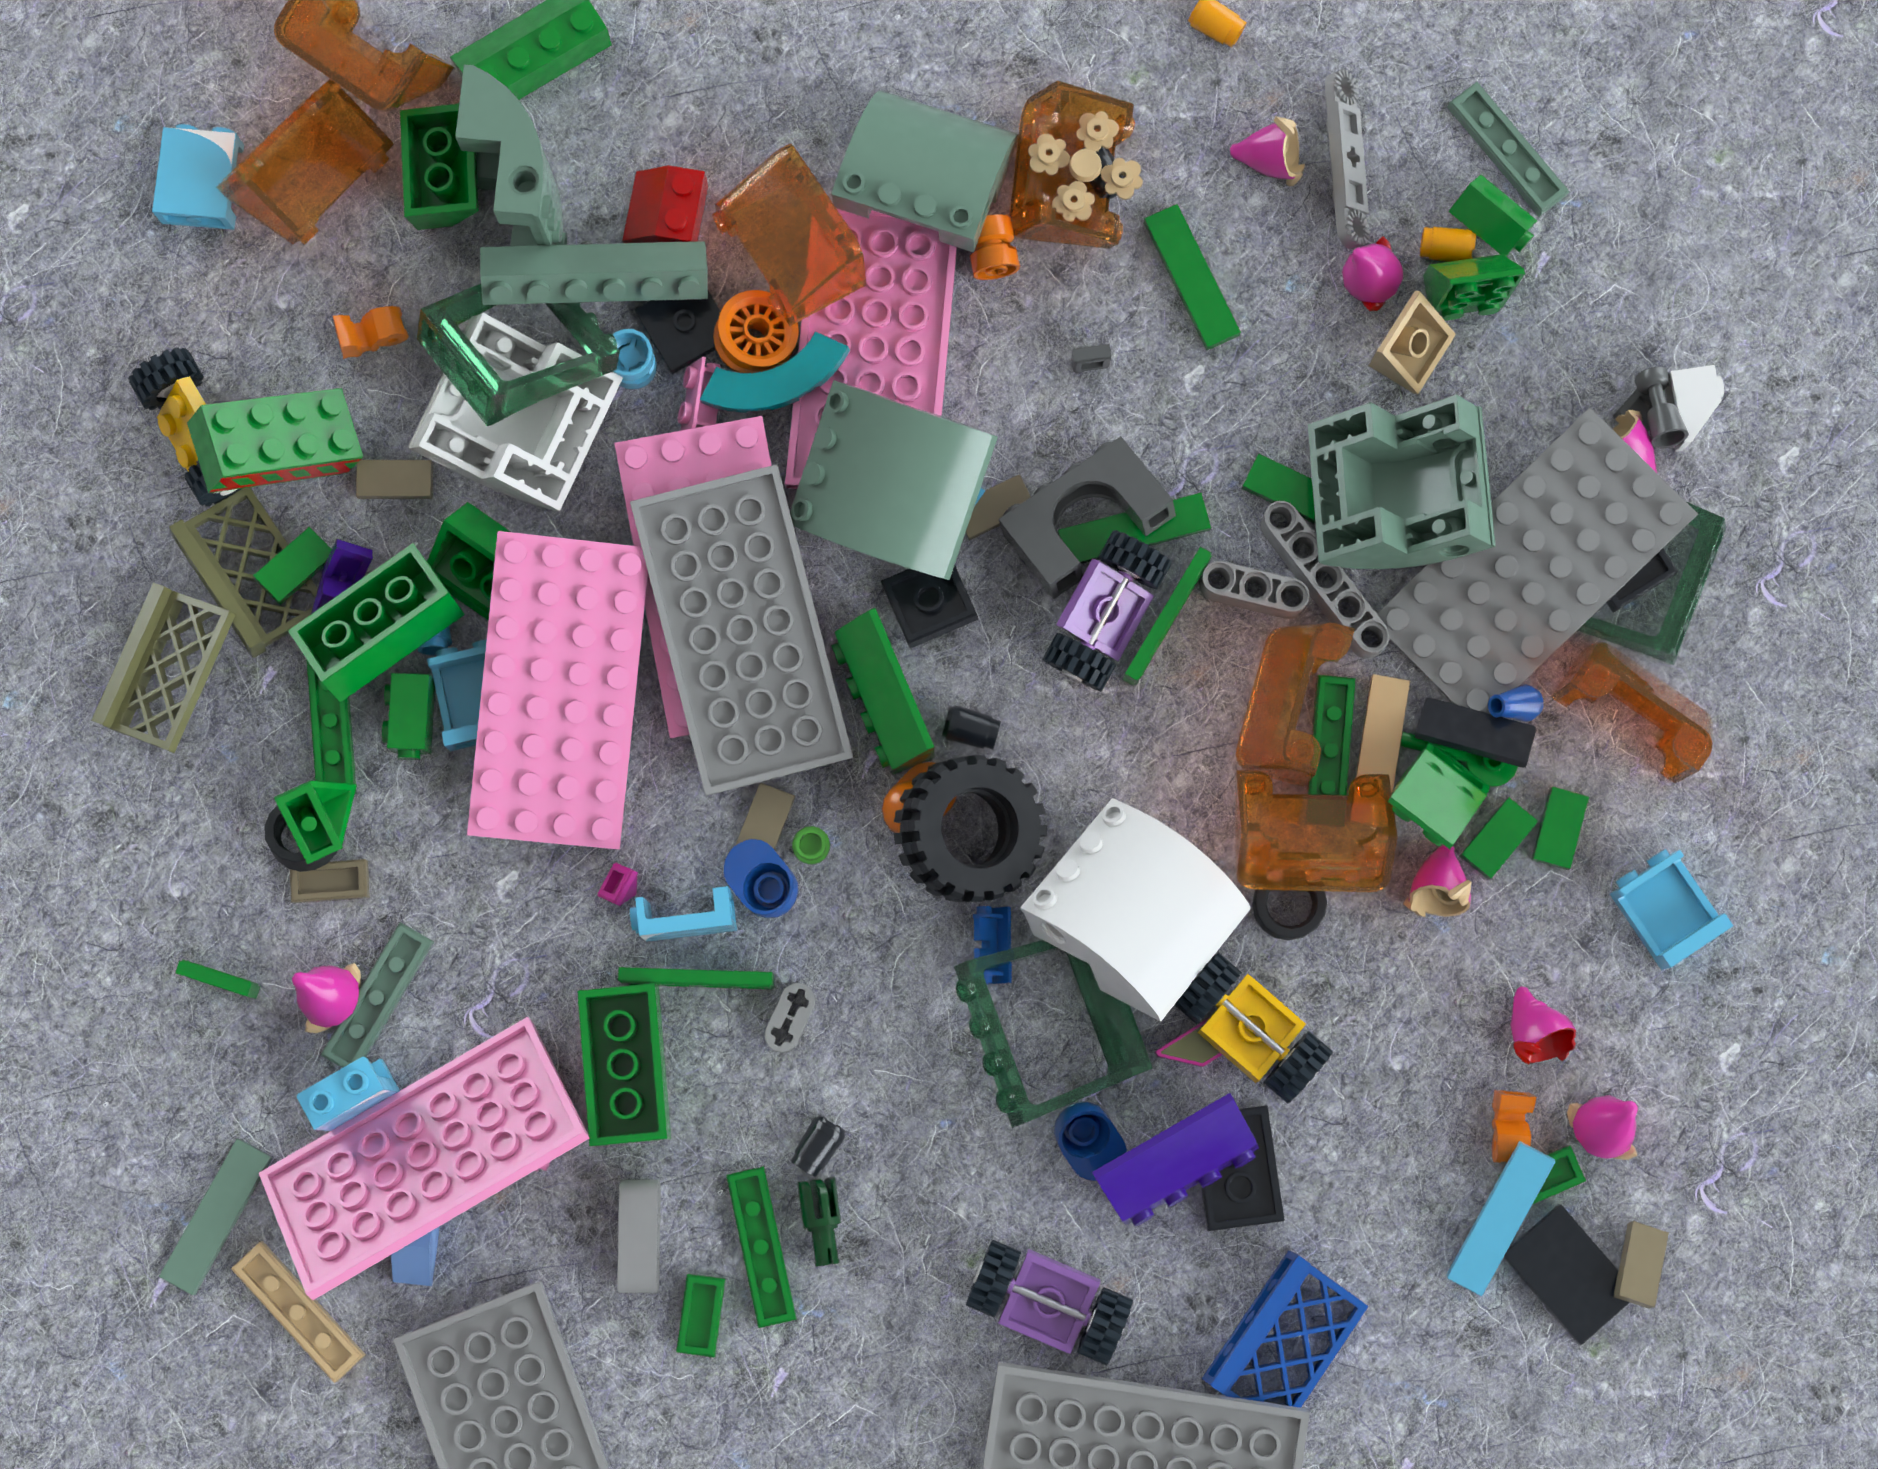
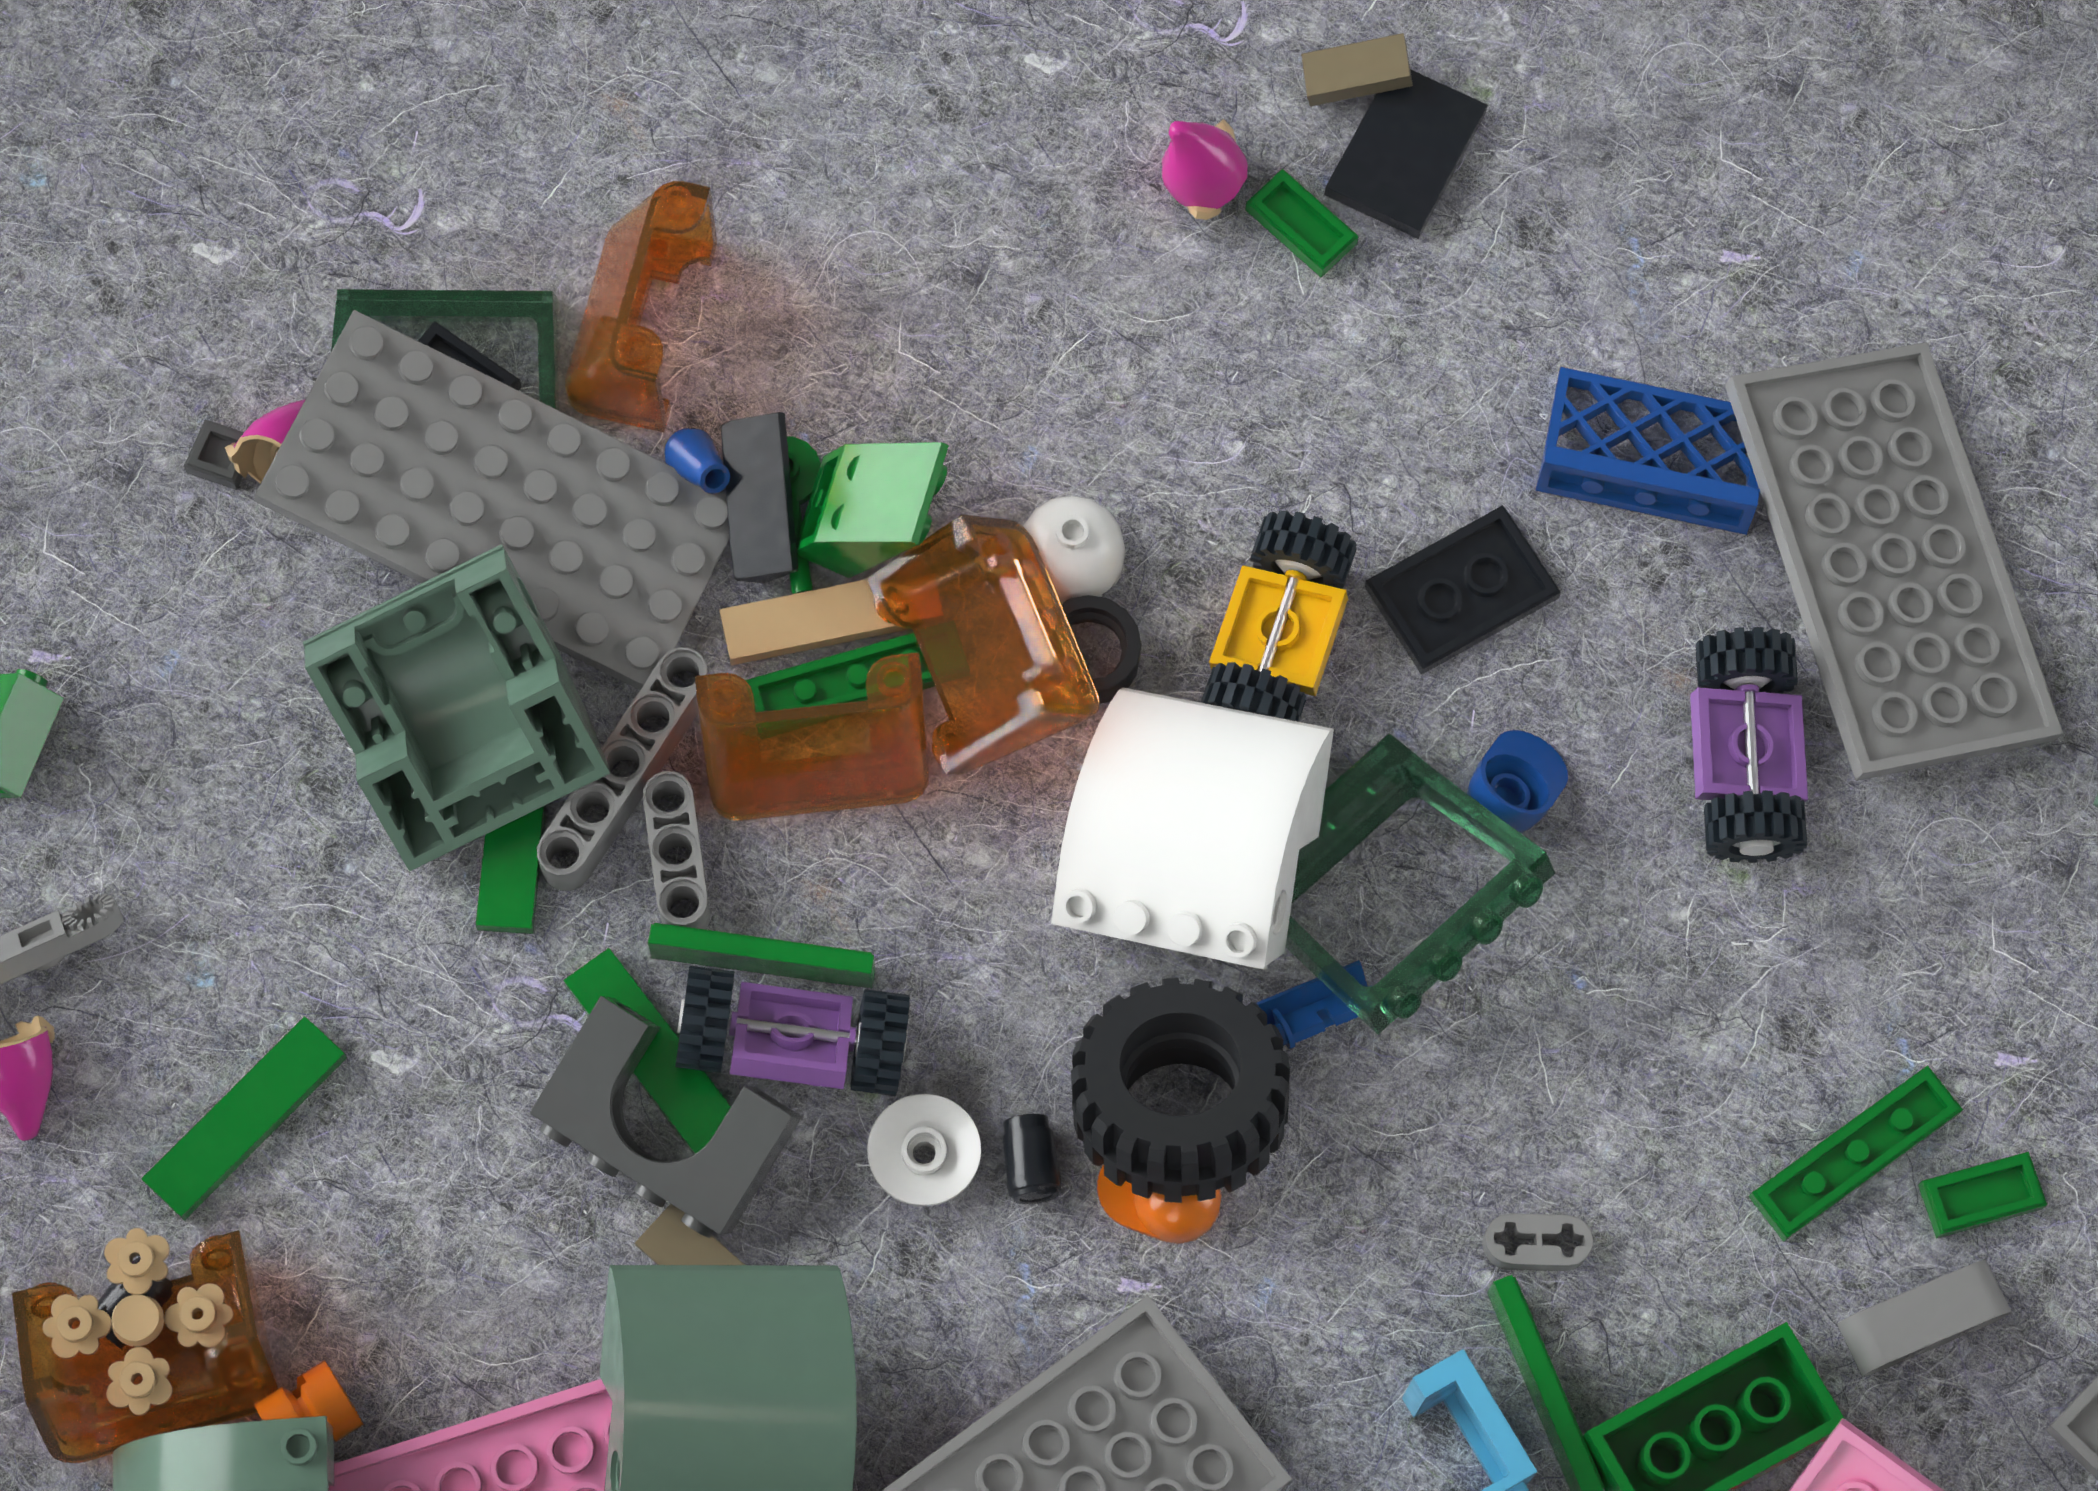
camera: 115 degrees left, 10 degrees down
blue cap [724,839,799,919] -> none
dark tan tile [735,783,796,850] -> none
black piece [790,1114,845,1177] -> none
bright green plate [792,826,830,865] -> none
dark green arm [797,1177,841,1267] -> none
green slope [831,608,935,775] -> none
black plate [881,565,979,649] -> none
dark grey tile [1071,344,1111,373] -> none
dark purple slope [1092,1093,1259,1227] -> none
olive tile [1155,1016,1223,1067] -> none
dark pink hat [1342,236,1403,311] -> none
tan slope [1369,291,1456,394] -> none
hat [1403,845,1472,917] -> none
light orange piece [1419,226,1476,262] -> none
green slope [1423,254,1525,321] -> none
medium azure tile [1446,1141,1555,1296] -> none
green tile [1460,797,1538,880] -> none
orange leg [1492,1090,1537,1163] -> none
hat [1511,986,1576,1065] -> none
green tile [1531,786,1589,870] -> none
medium azure panel [1610,849,1734,970] -> none
dark grey piece [1634,367,1689,449] -> none
white slope [1664,365,1724,452] -> none
none -> white dish [867,1094,981,1207]
none -> white cylinder [1017,495,1126,606]

